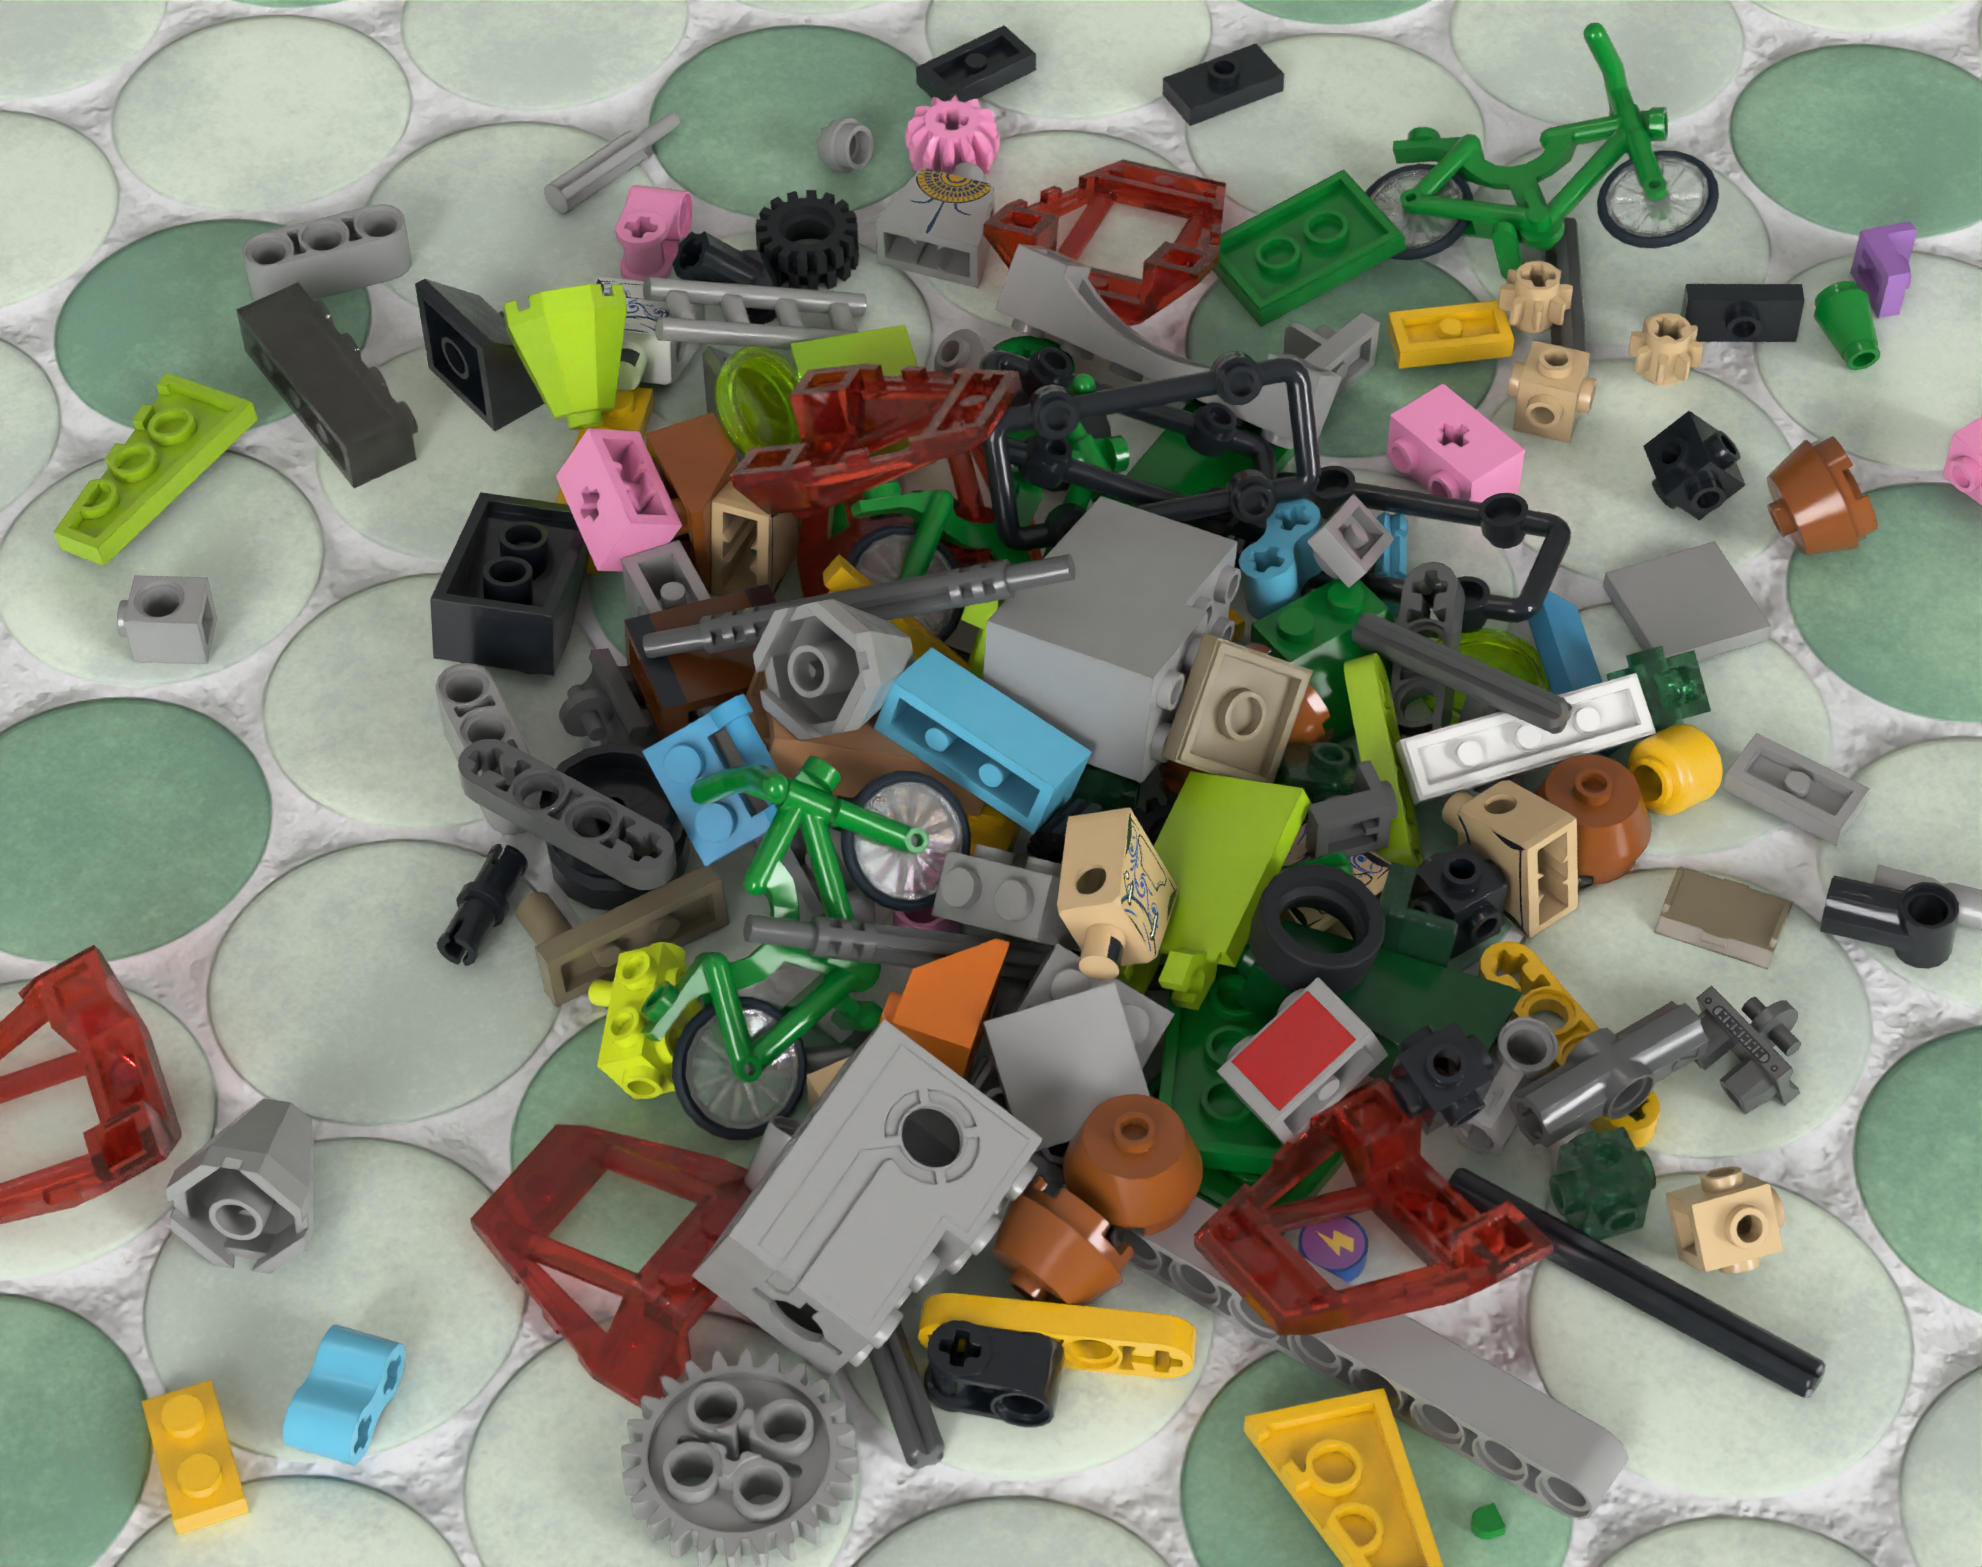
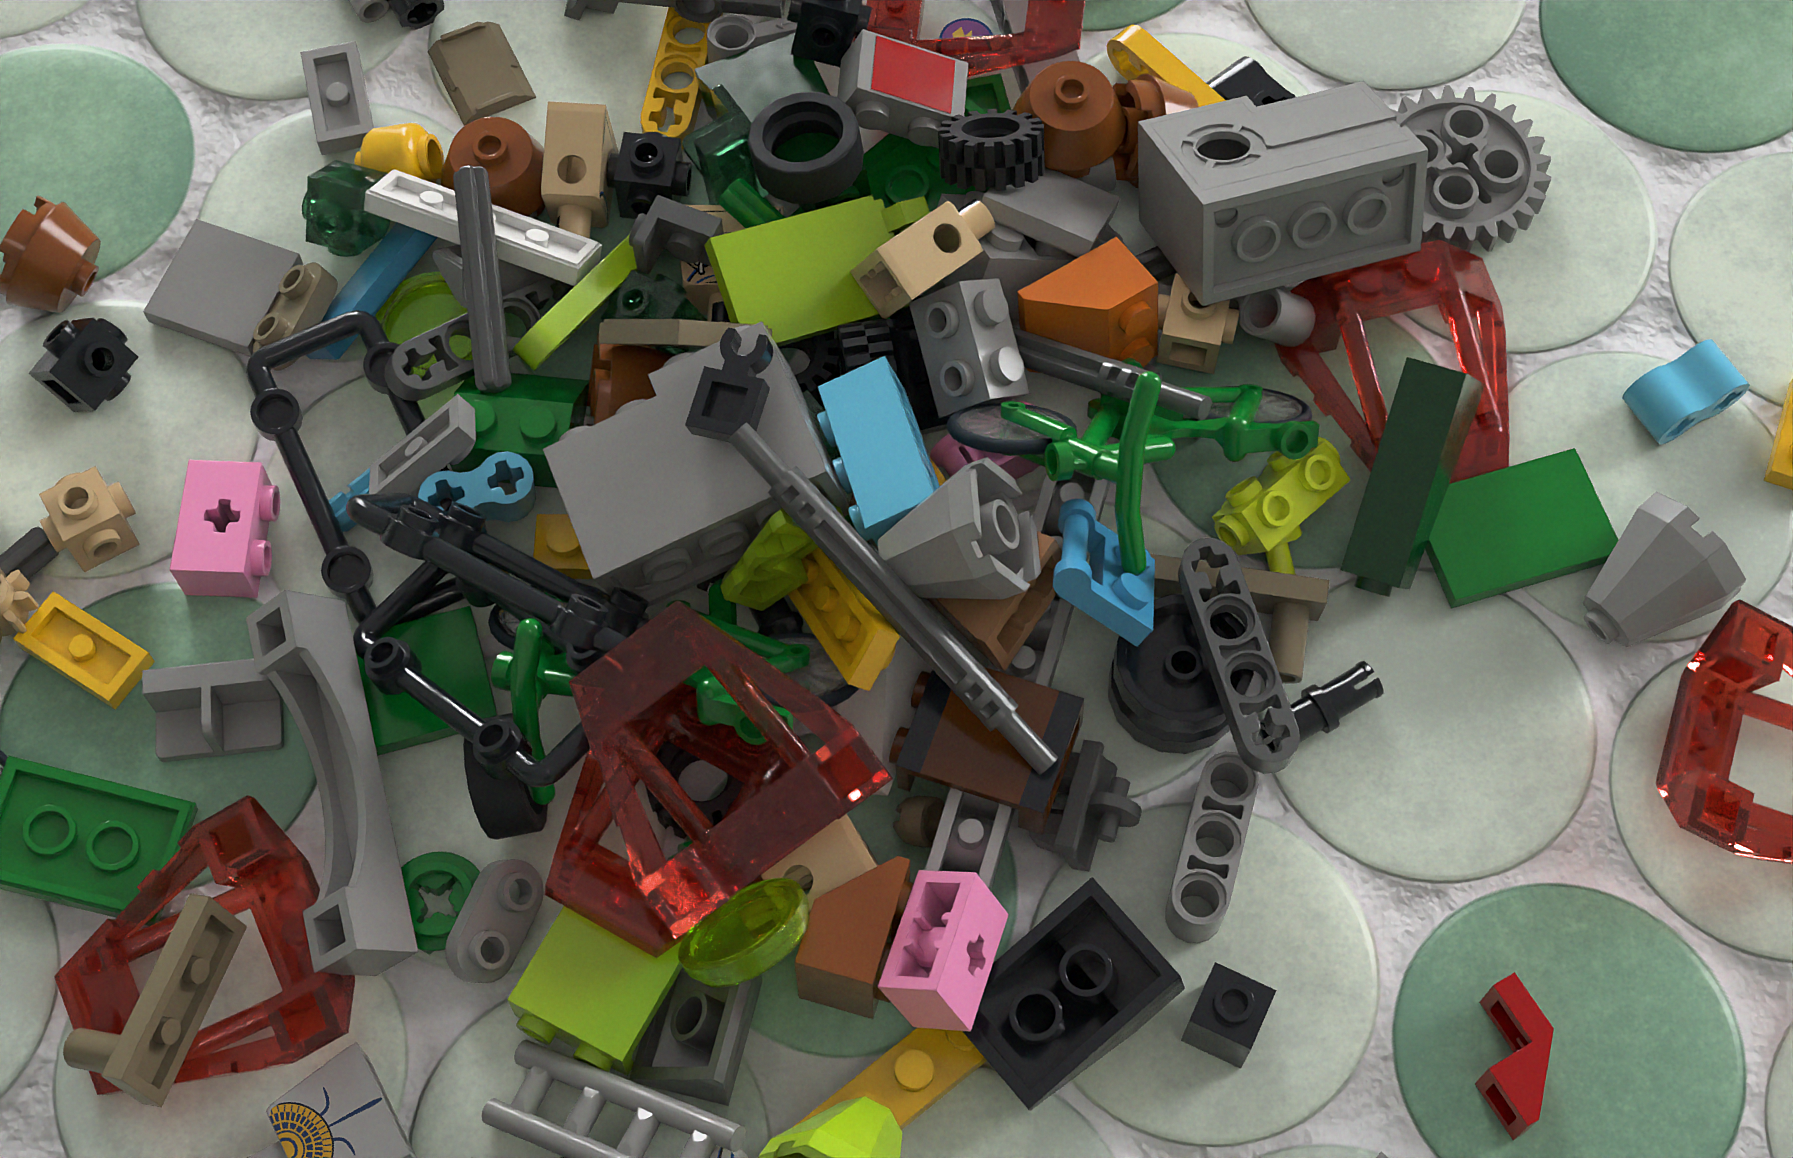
camera: 140 degrees left, 15 degrees up
none -> dark tan piece [63,894,247,1108]
none -> dark tan plate [253,262,338,371]
none -> black plate [685,328,773,443]
none -> black tyre [938,109,1045,191]
none -> black brick [1181,962,1277,1069]
none -> dark green slope [1340,357,1485,597]
none -> green tile [1425,448,1619,609]
none -> red slope [1475,972,1554,1140]

